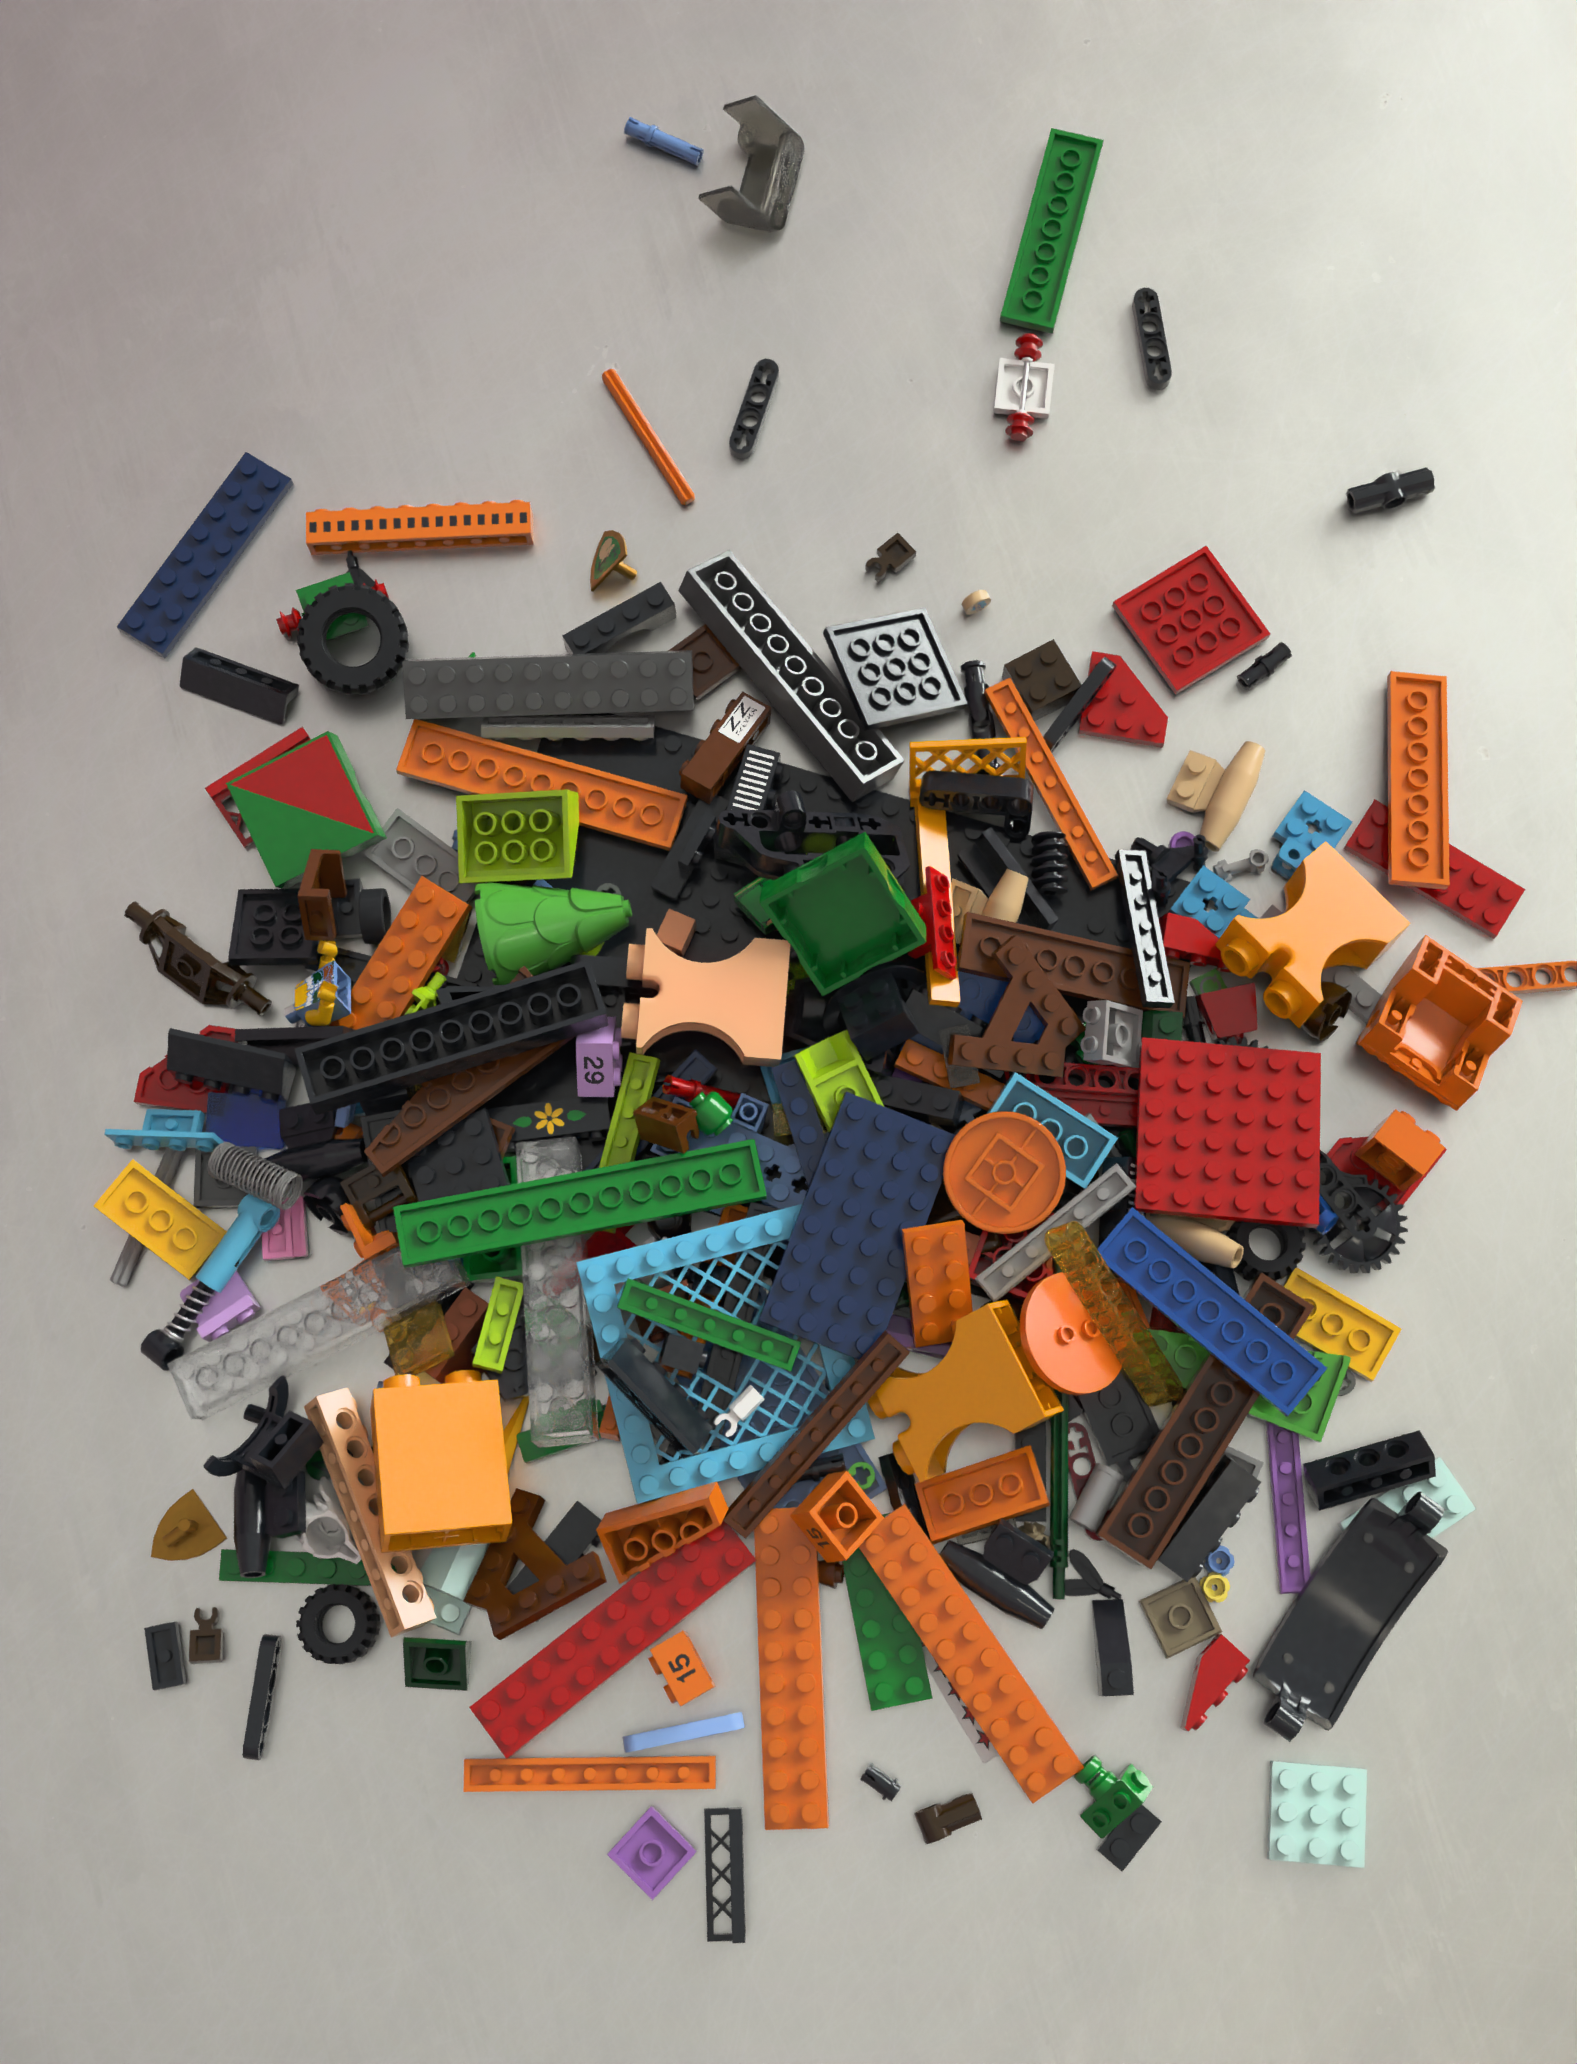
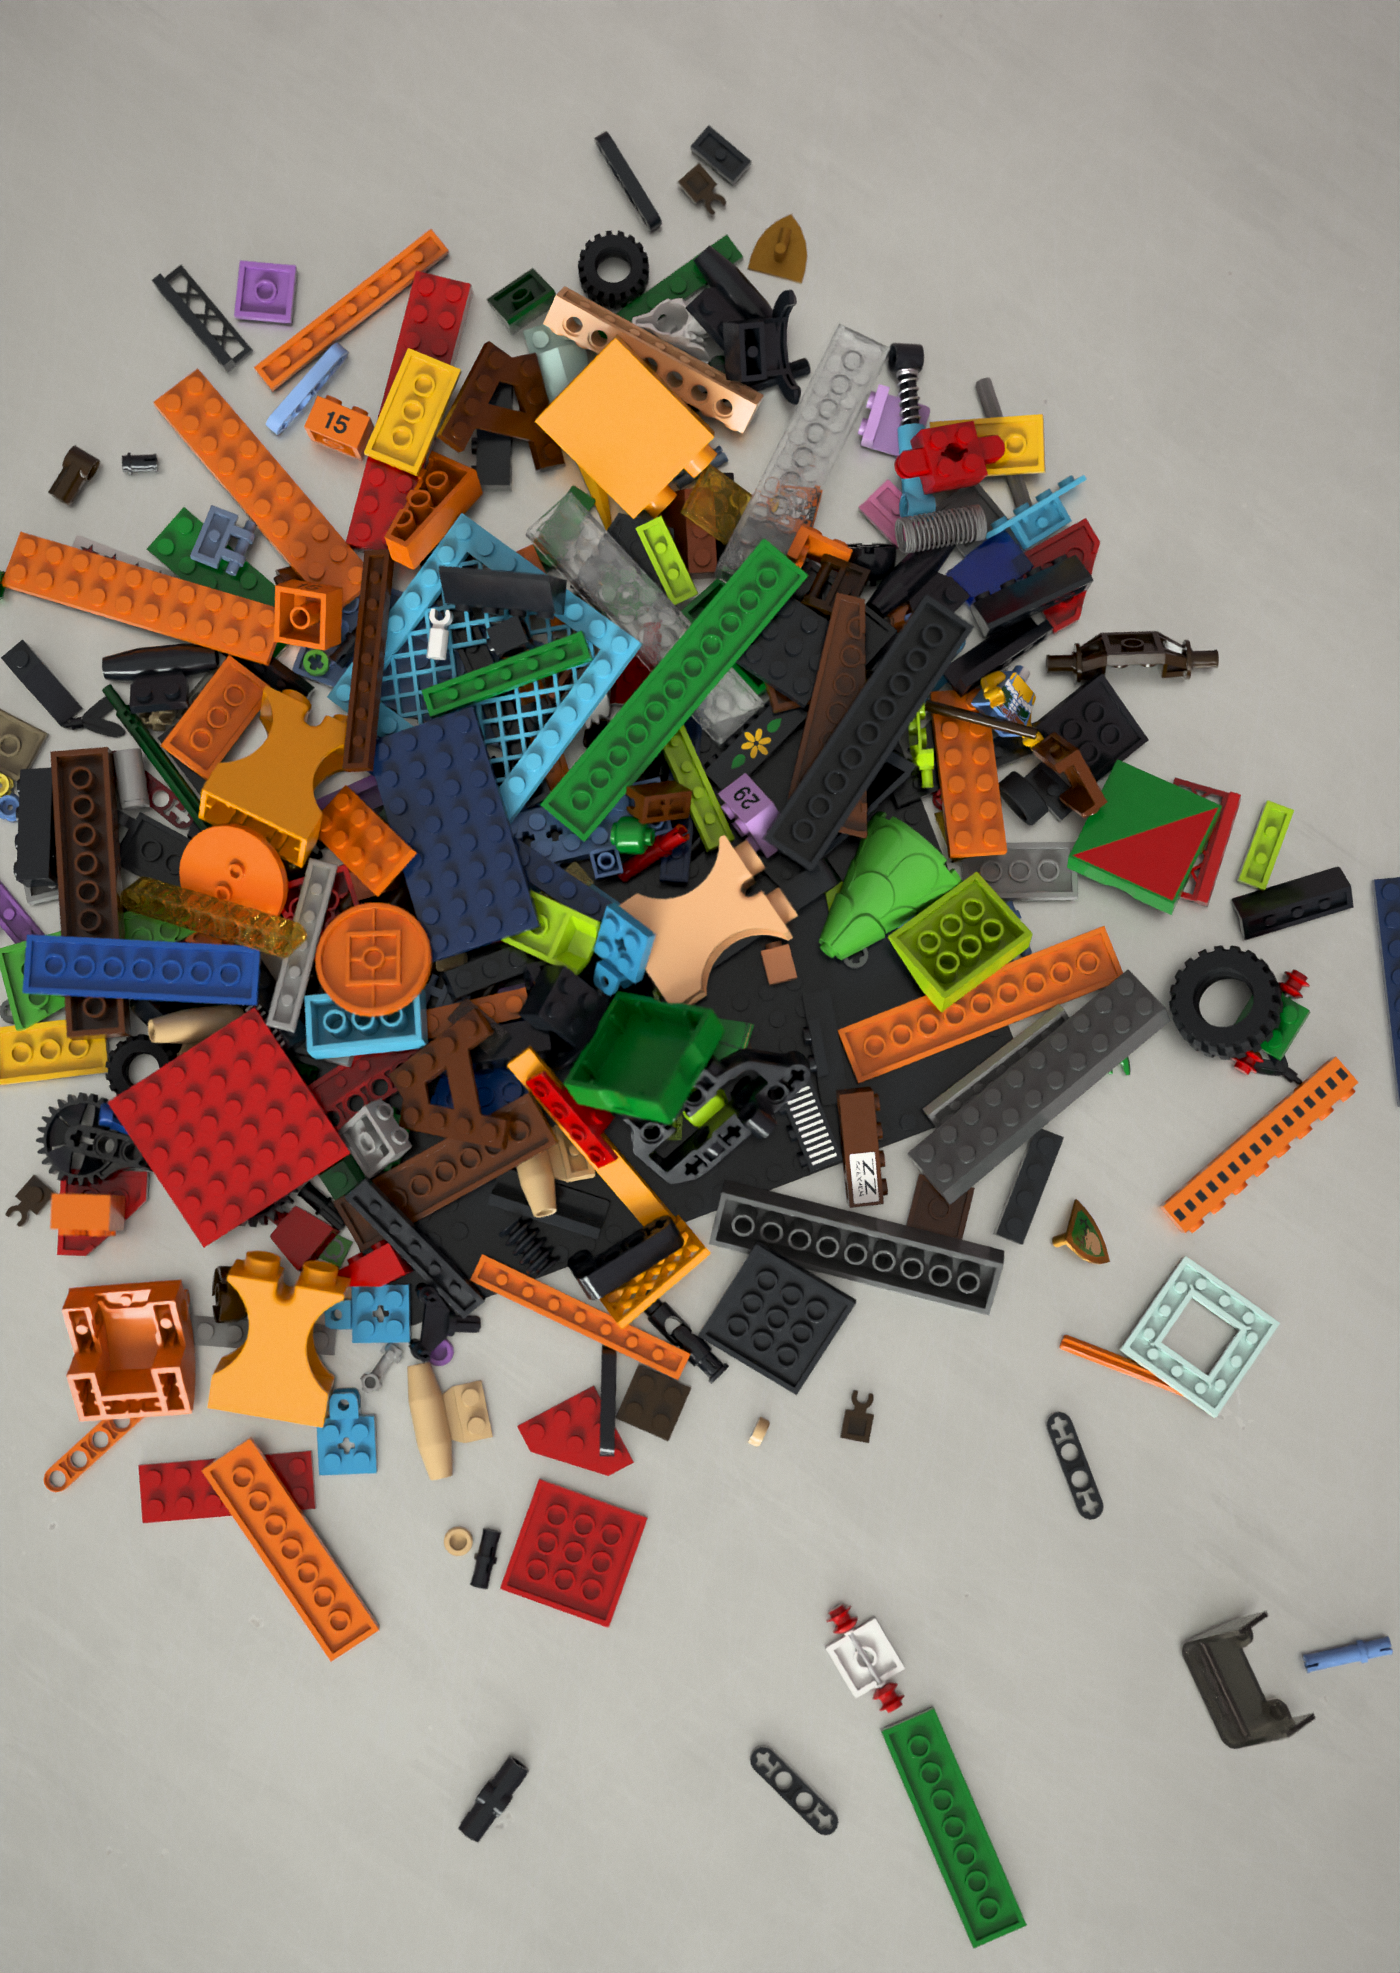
camera: 140 degrees right, 10 degrees up
none -> dark brown plate [6,1175,57,1227]
none -> sand blue plate [190,505,257,576]
none -> yellow plate [364,348,462,476]
none -> tan tile [444,1526,473,1556]
none -> dark azure plate [594,902,656,996]
none -> red brick [894,421,1005,495]
none -> dark brown bar [925,700,1038,740]
none -> light aqua plate [1120,1256,1280,1418]
none -> lime plate [1237,800,1294,891]

